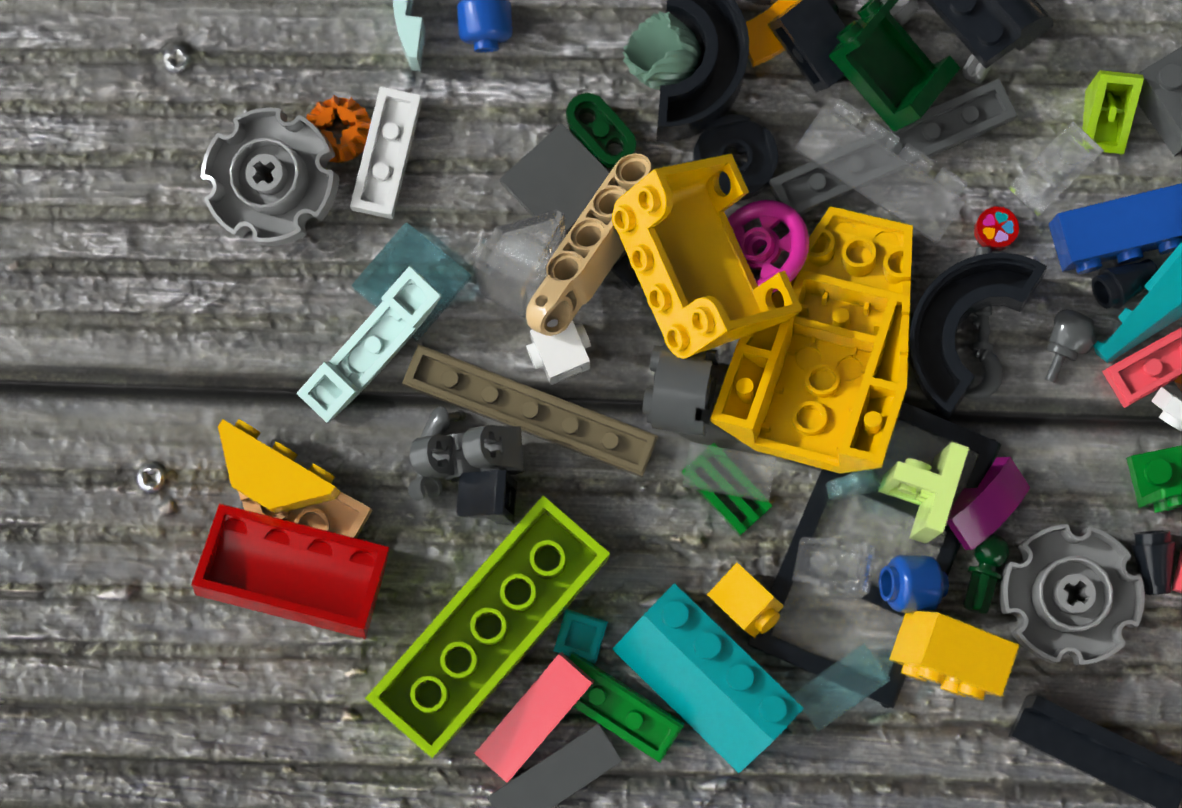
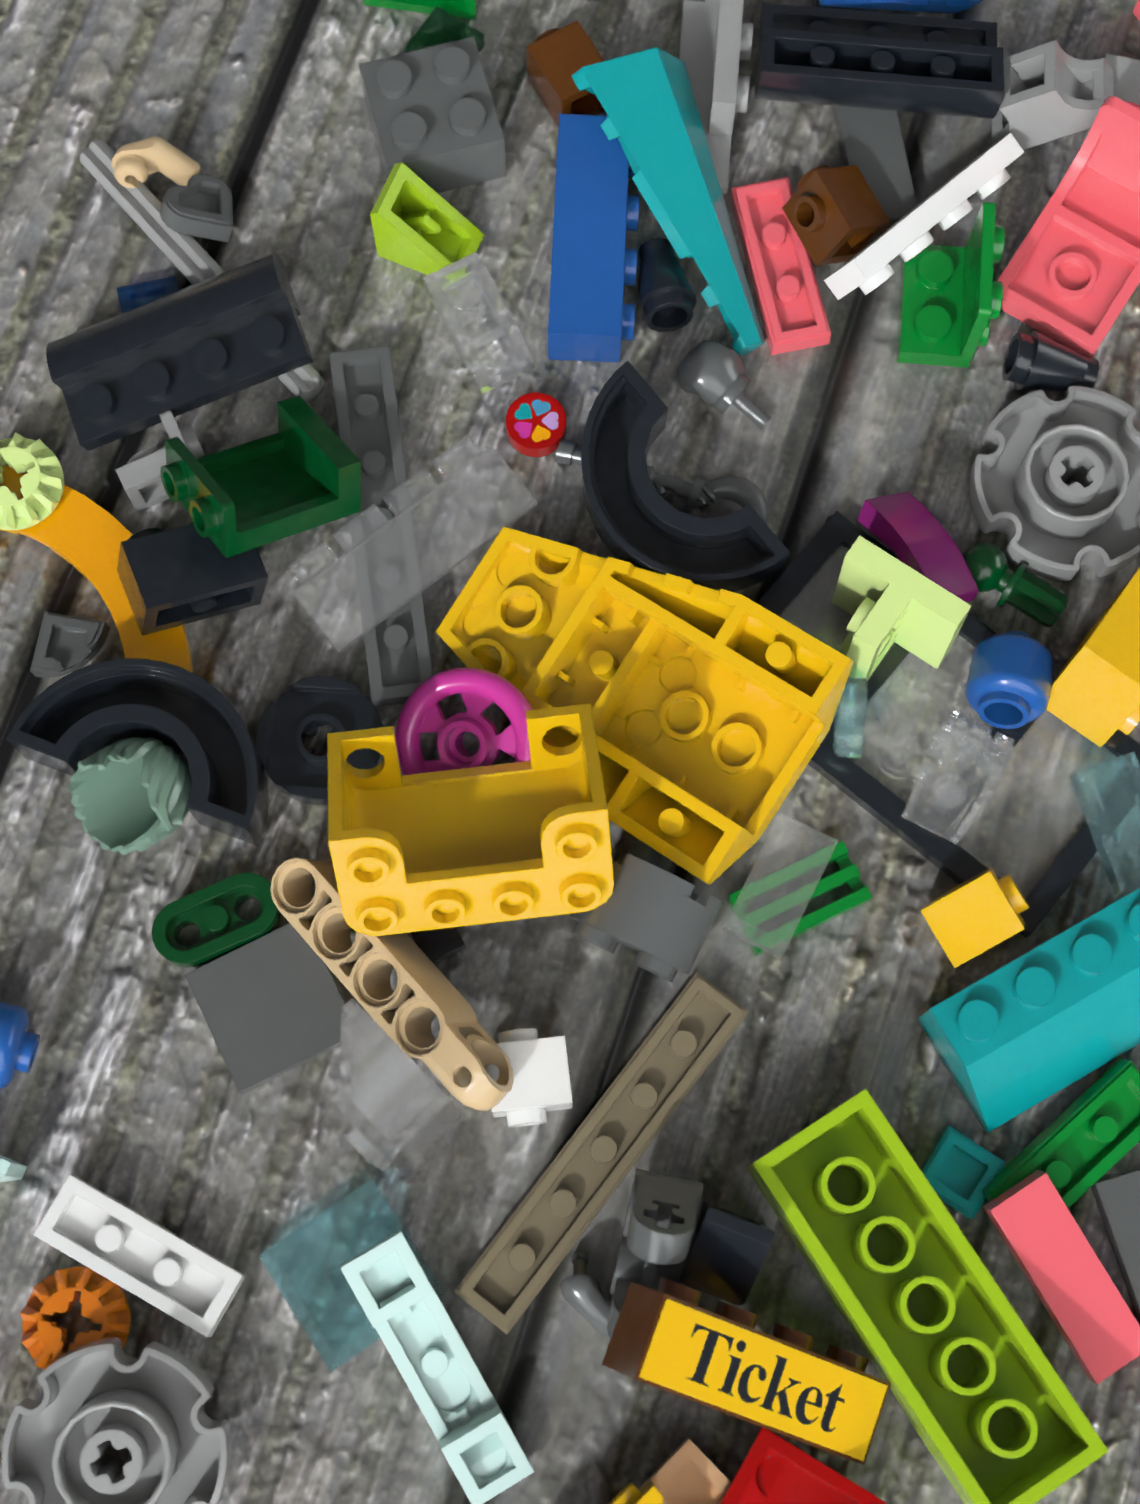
camera: 75 degrees left, 5 degrees down
none -> brick [601,1277,891,1465]

